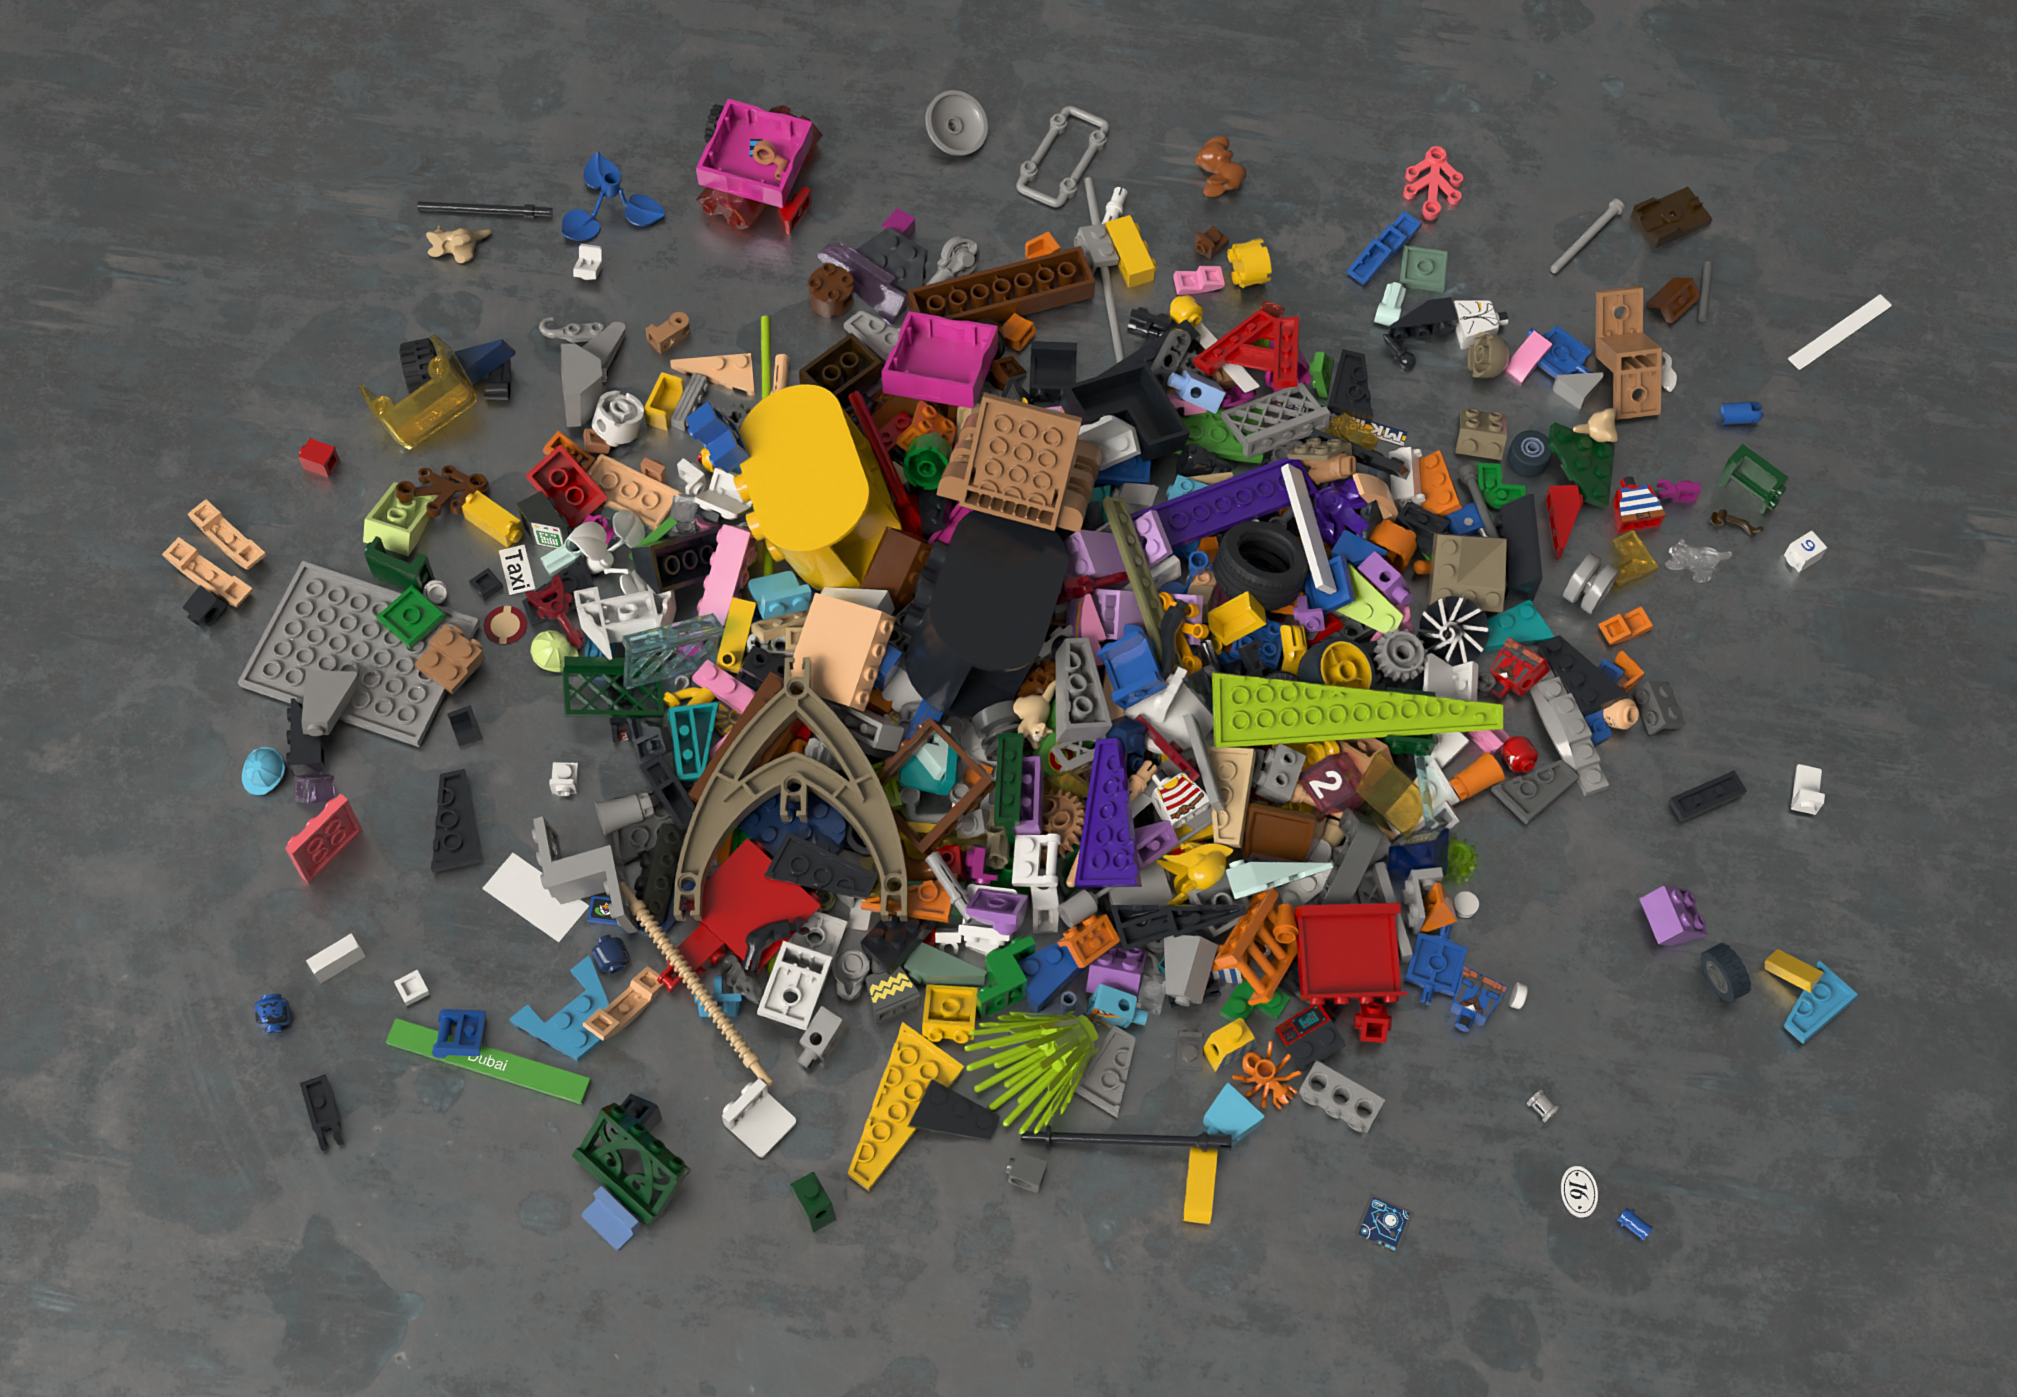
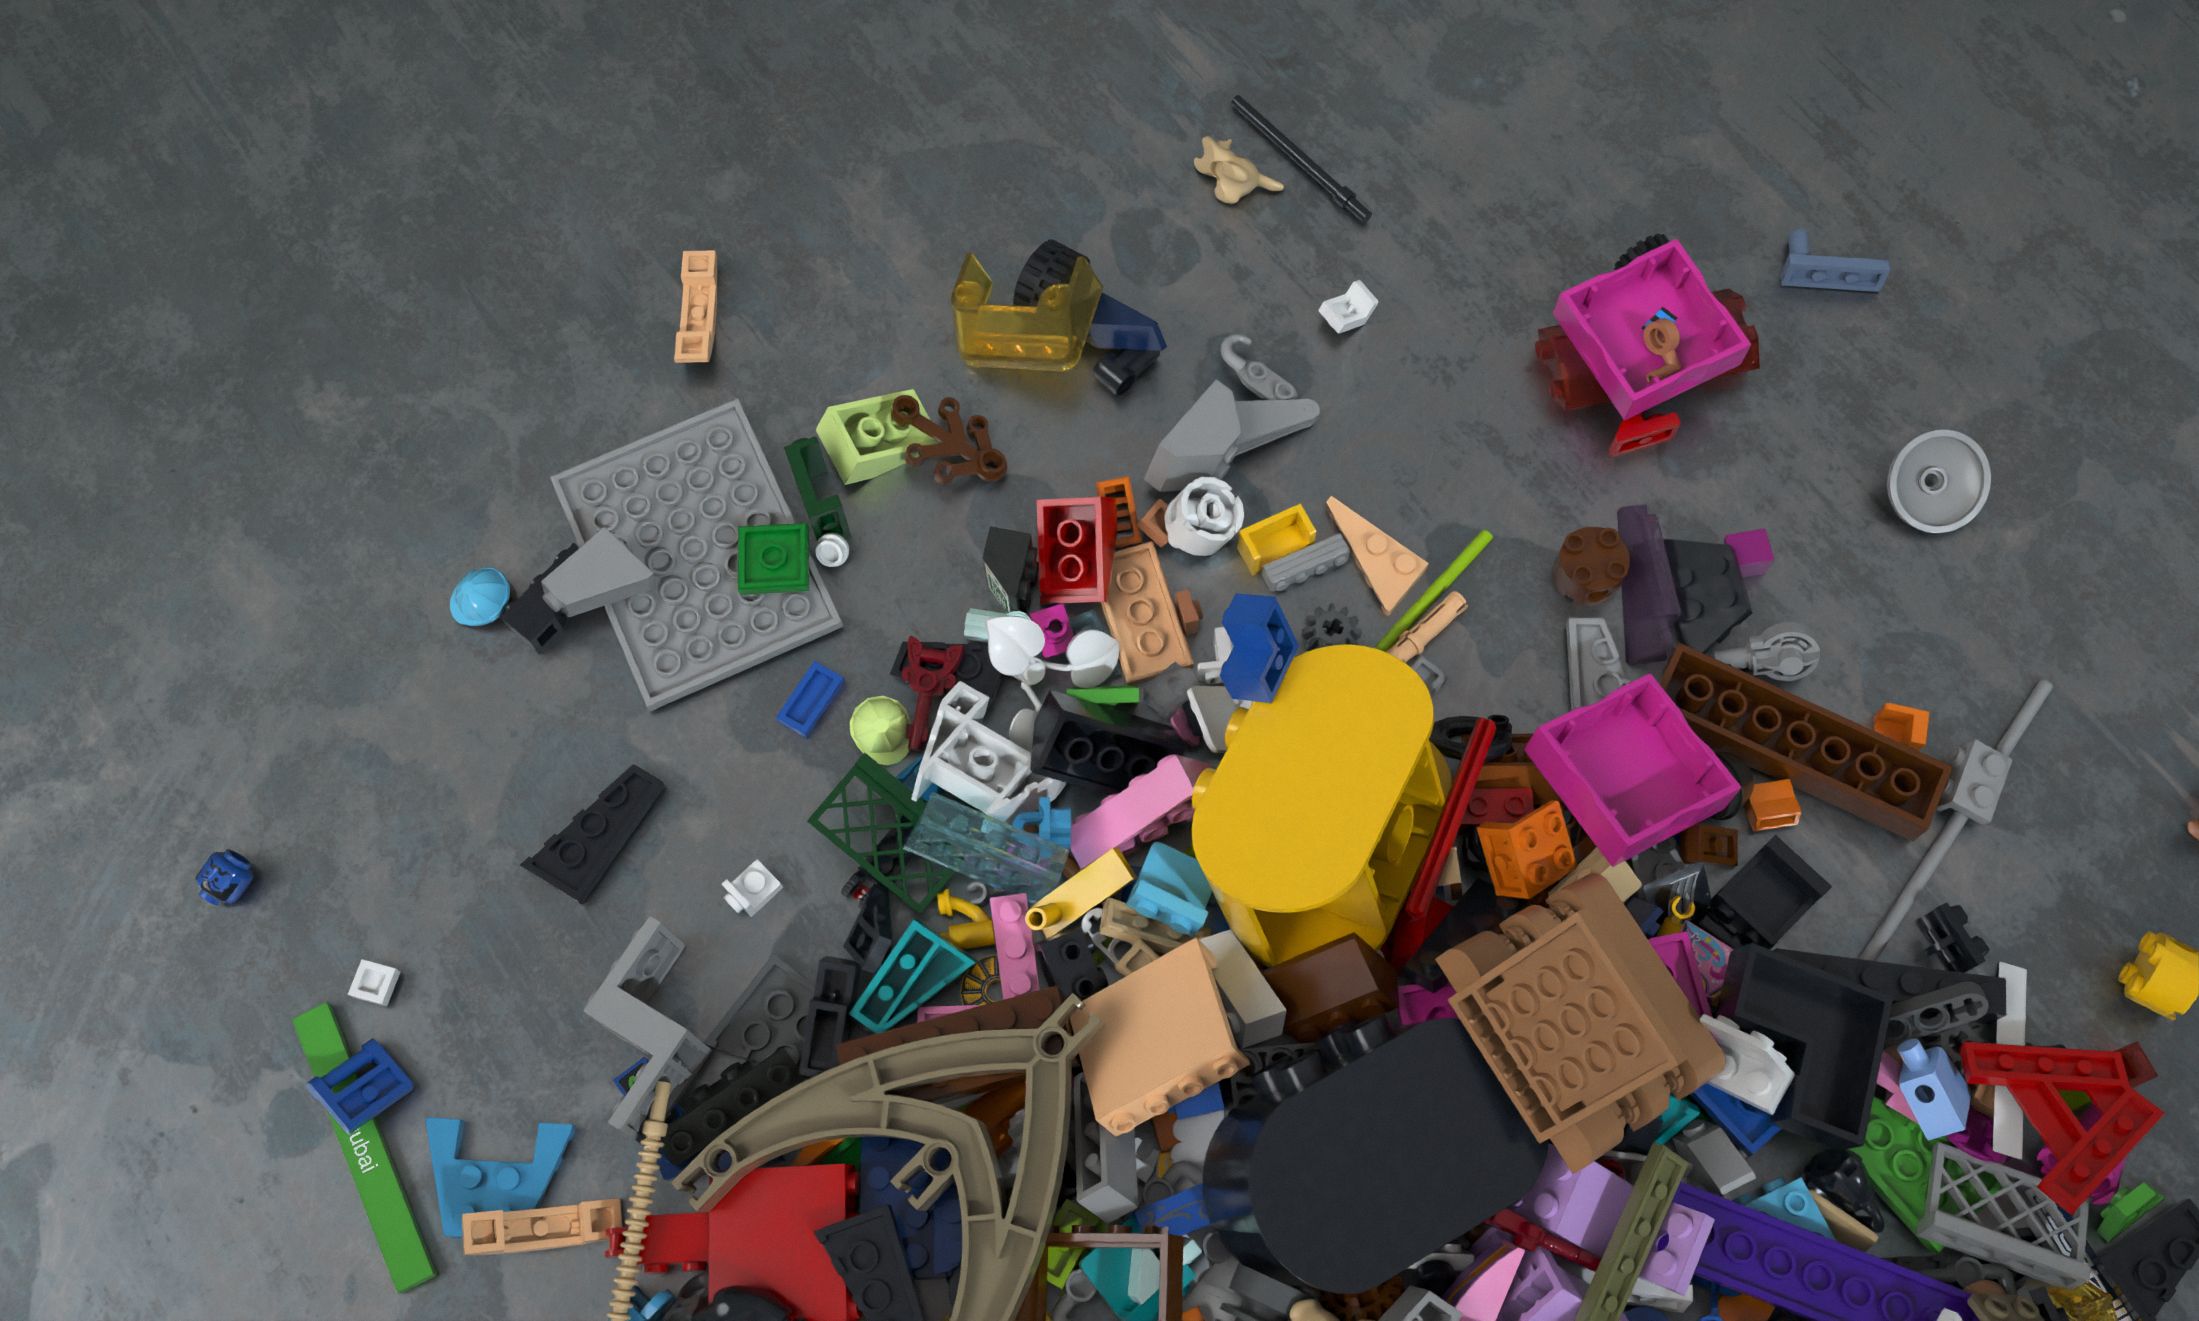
camera: 50 degrees right, 5 degrees up
light nougat slope [163,537,253,607] -> none
black brick [182,585,228,627] -> none
coral plate [285,793,362,883] -> none
clear purple panel [294,773,335,804] -> none
red brick [299,438,339,478] -> none
black hinge [300,1074,344,1151] -> none
white panel [306,934,366,984] -> none
medium nougat plate [414,624,485,694] -> none
black panel [447,705,483,747] -> none
yellow brick [462,490,524,548] -> none
black tile [469,568,503,601] -> none
white sticker [482,853,589,942] -> none
sticker [483,606,527,644] -> none
white sticker [499,545,535,595] -> none
blue plant [561,152,665,241] -> none
dark blue head [591,935,630,975] -> none
light grey plant [595,793,654,836] -> none
medium nougat leg [645,312,690,354] -> none
dark brown brick [799,332,882,407] -> none
green brick [903,432,952,490] -> none
light grey bar [1016,106,1110,207] -> none
white pin [1101,187,1128,225] -> none
yellow brick [1105,215,1157,288] -> none
yellow head [1170,295,1203,327] -> none
bright pink slope [1173,266,1225,295] -> none
reddish brown bracket [1194,226,1229,260] -> none
none -> blue tile [776,661,845,739]
none -> dark azure hips [1012,797,1071,859]
none -> sand blue piece [1780,229,1891,292]

